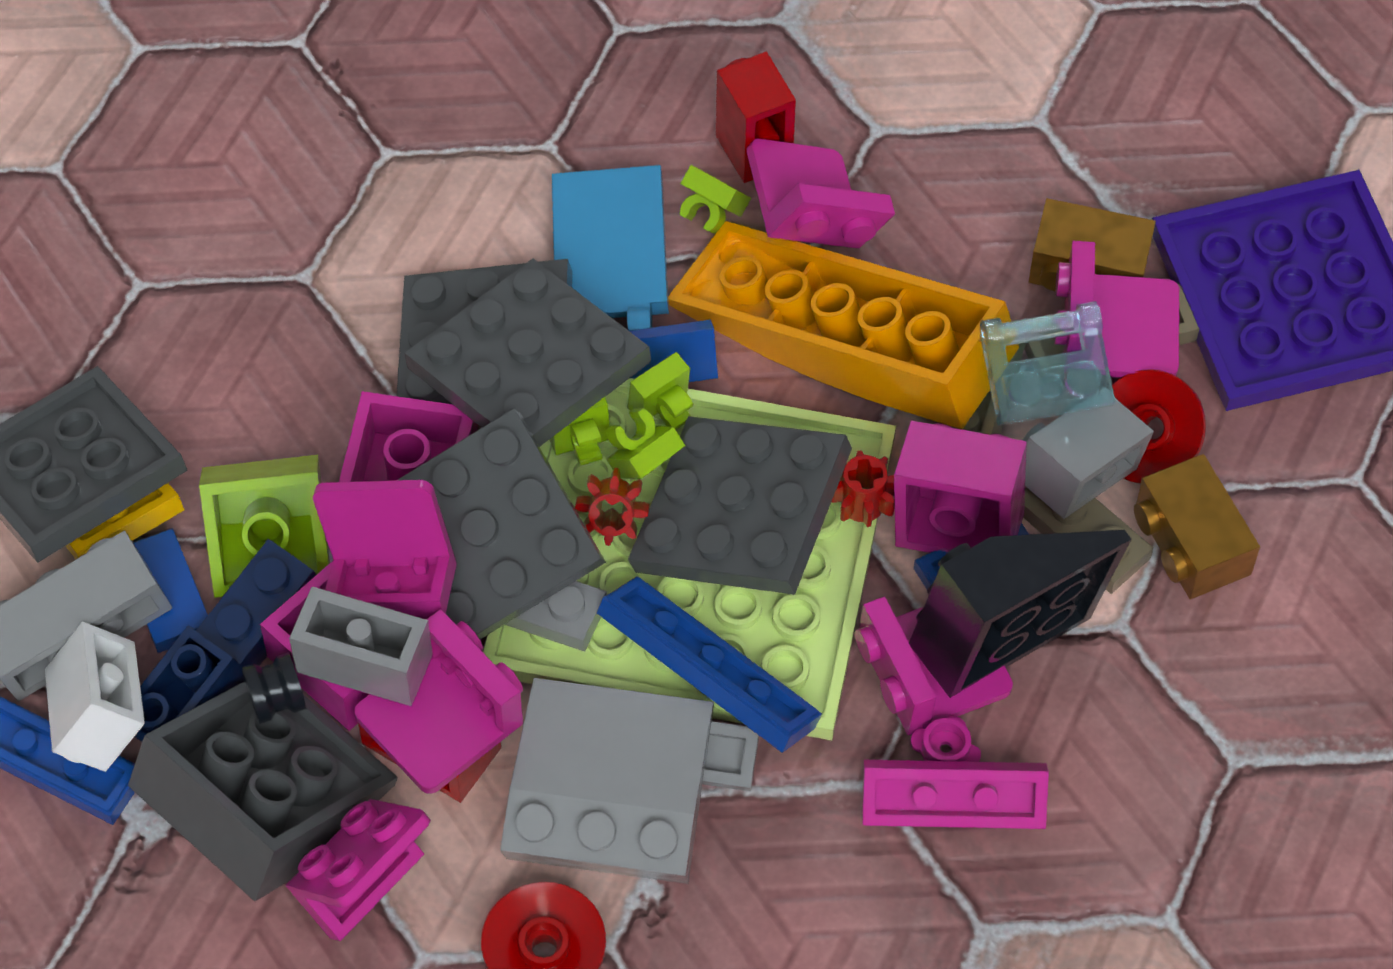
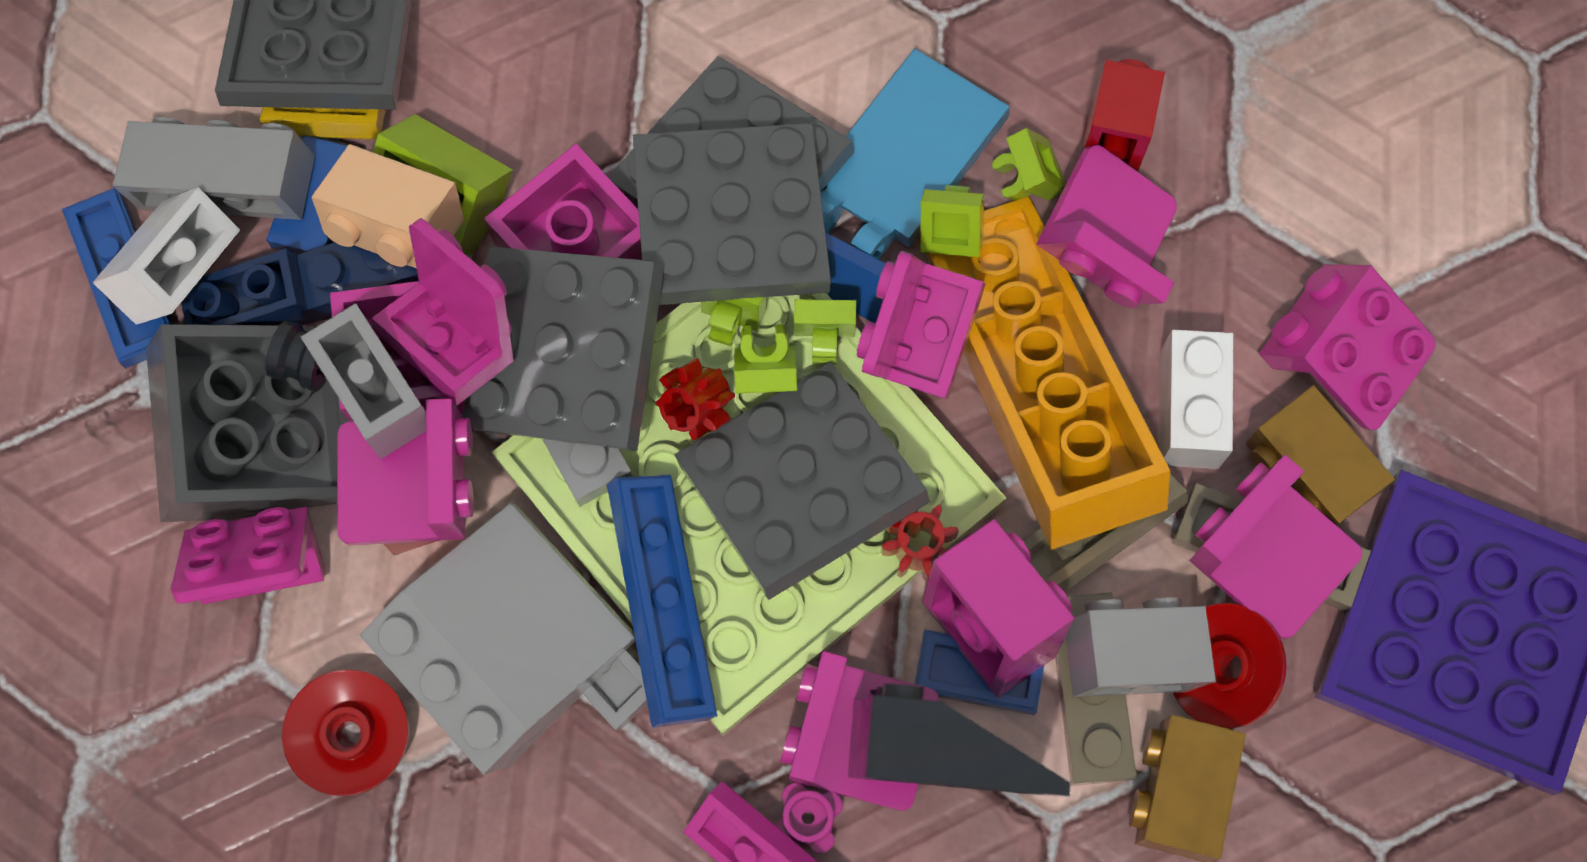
camera: 40 degrees right, 15 degrees up
clear light blue plate [980,301,1115,426] -> none
none -> light nougat brick [311,144,464,269]
none -> dark pink bracket [857,251,986,399]
none -> lime tile [921,185,984,257]
none -> white brick [1159,330,1233,469]
none -> dark pink bracket [1259,264,1436,430]

